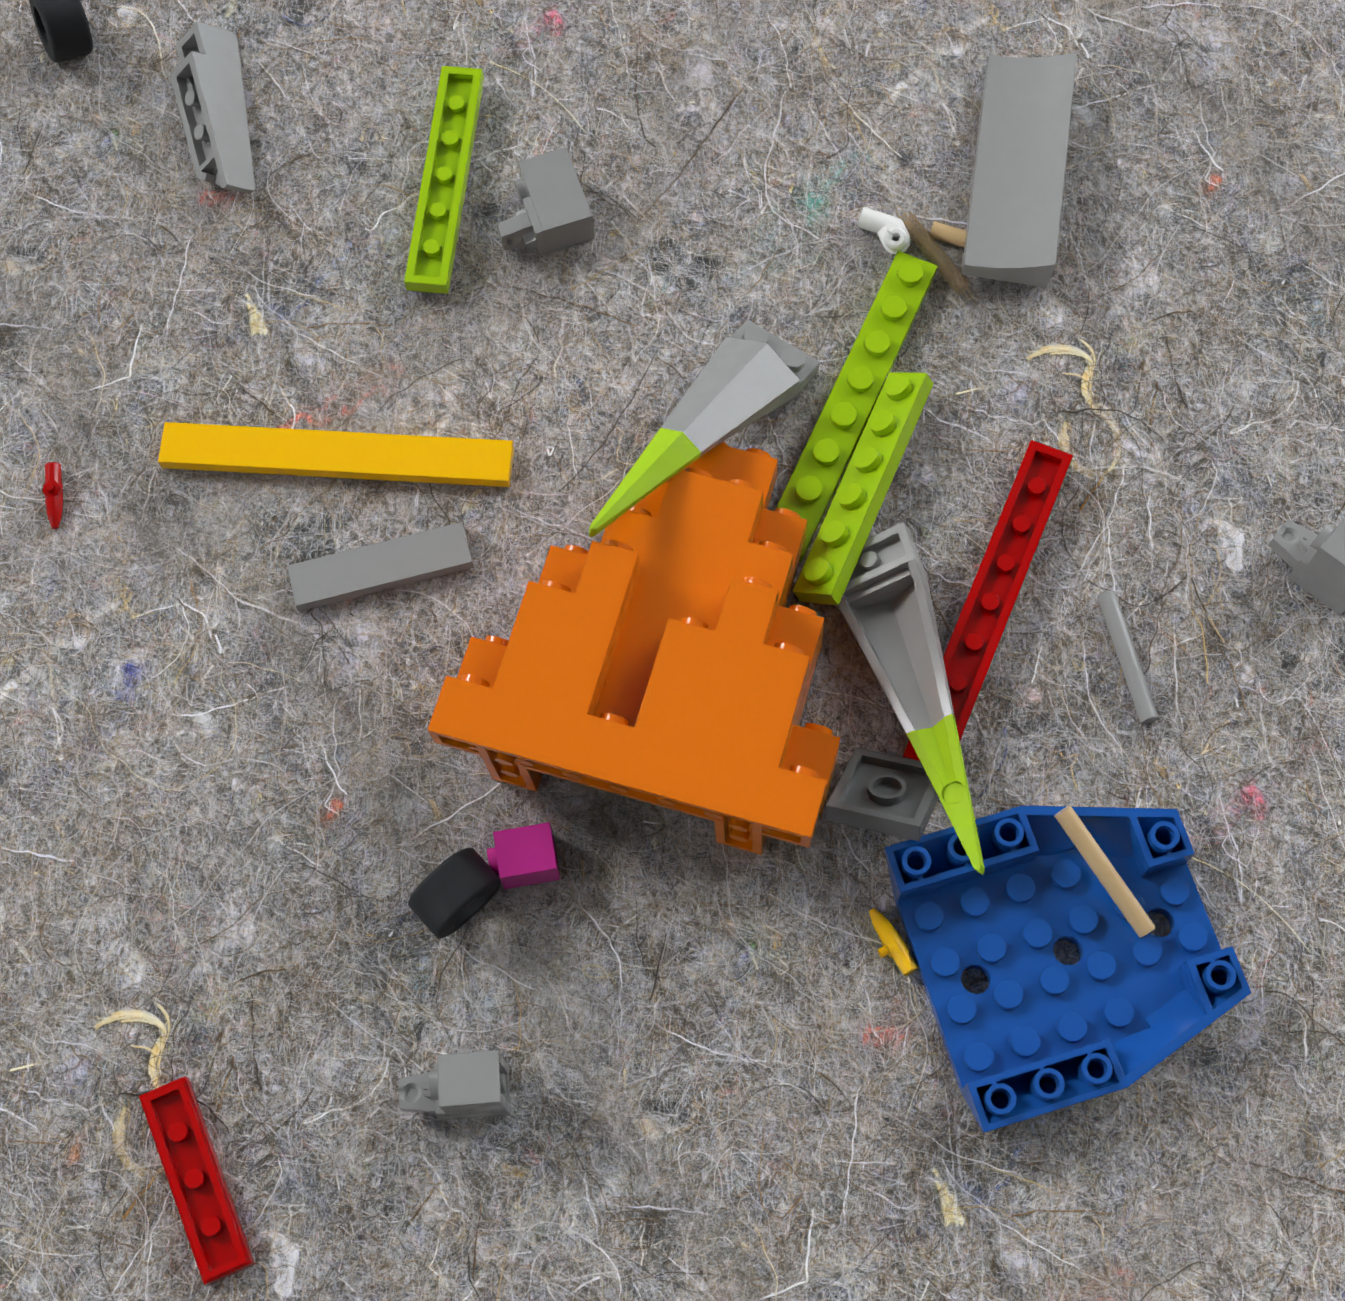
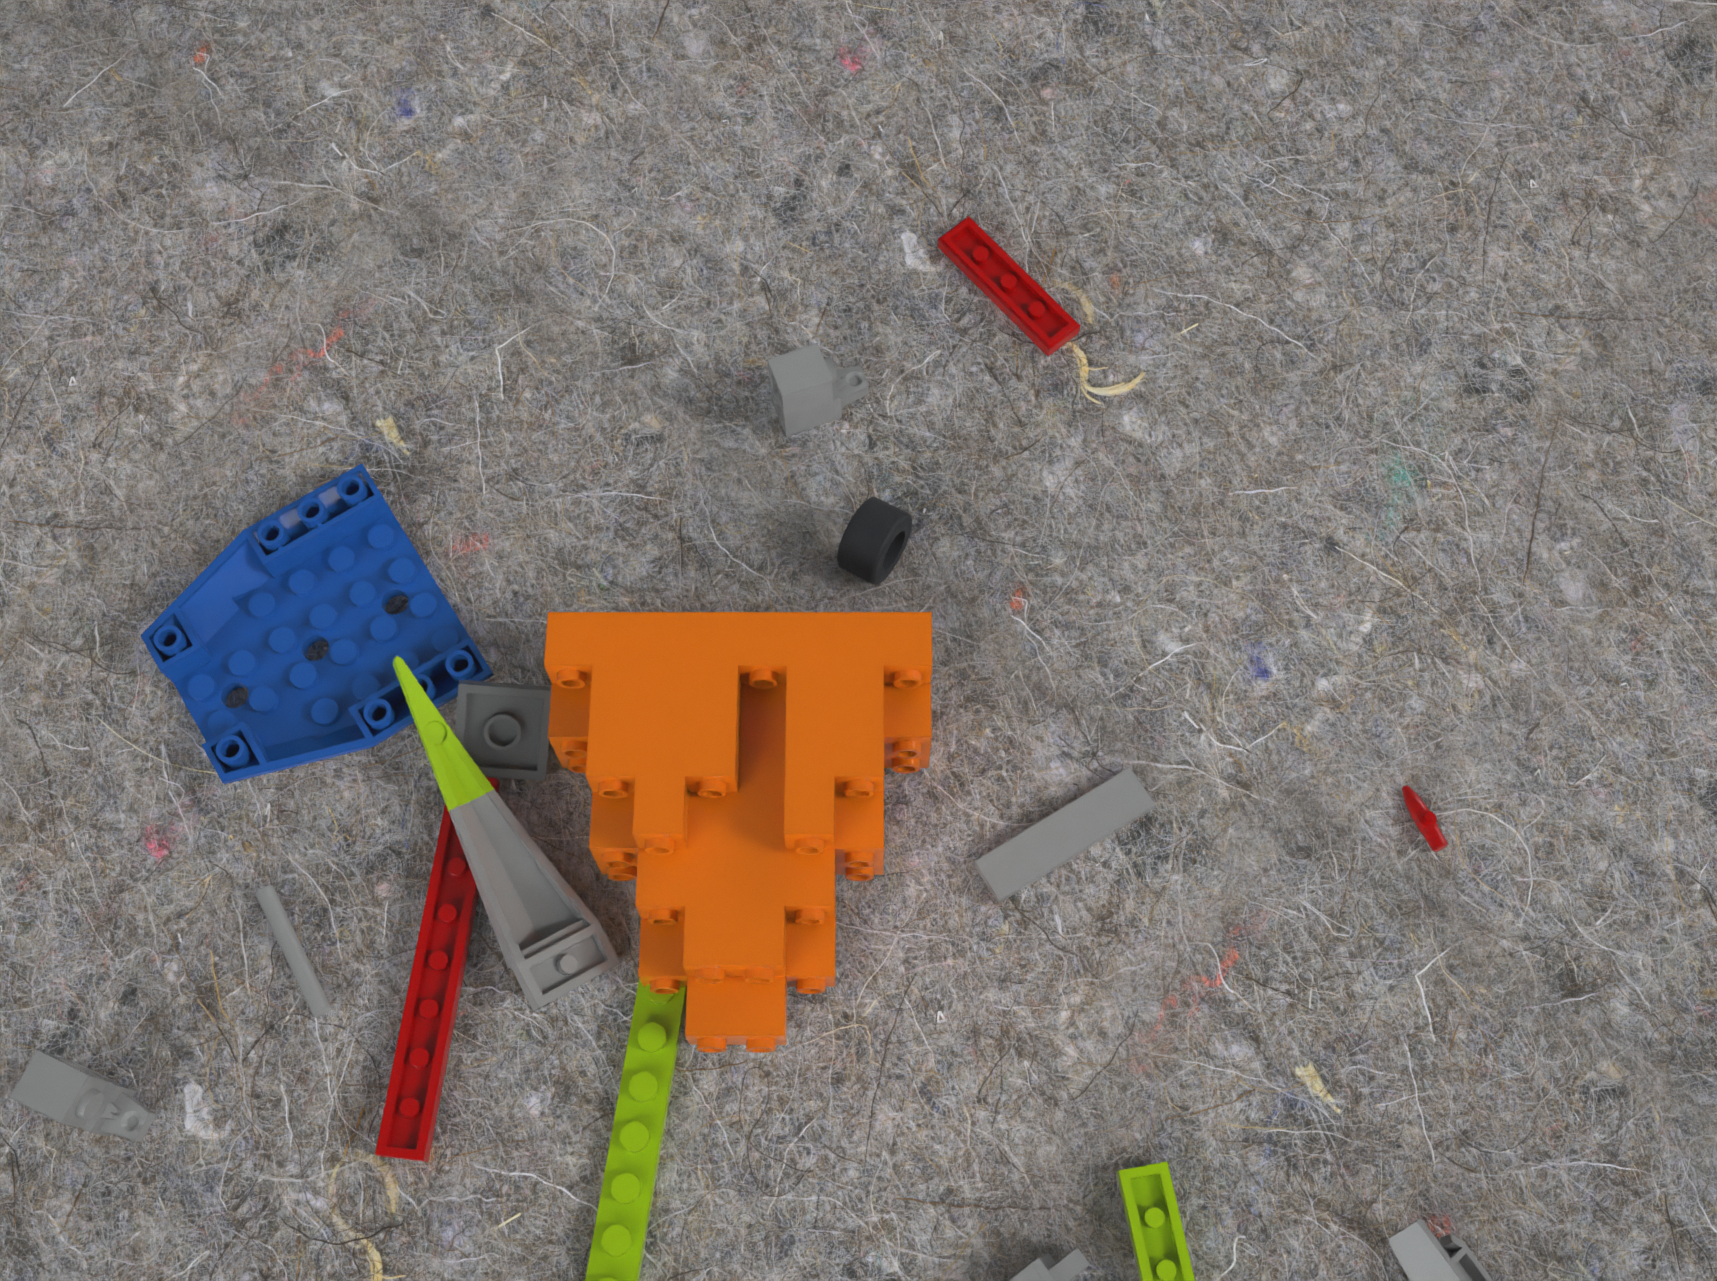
camera: 160 degrees right, 0 degrees up
yellow tile [158,422,514,487] -> none
dark pink brick [487,822,561,889] -> none
light grey plate [589,319,820,537] -> none
lime plate [792,372,934,605] -> none
yellow helmet [869,908,919,976] -> none
tan bar [1054,805,1156,937] -> none

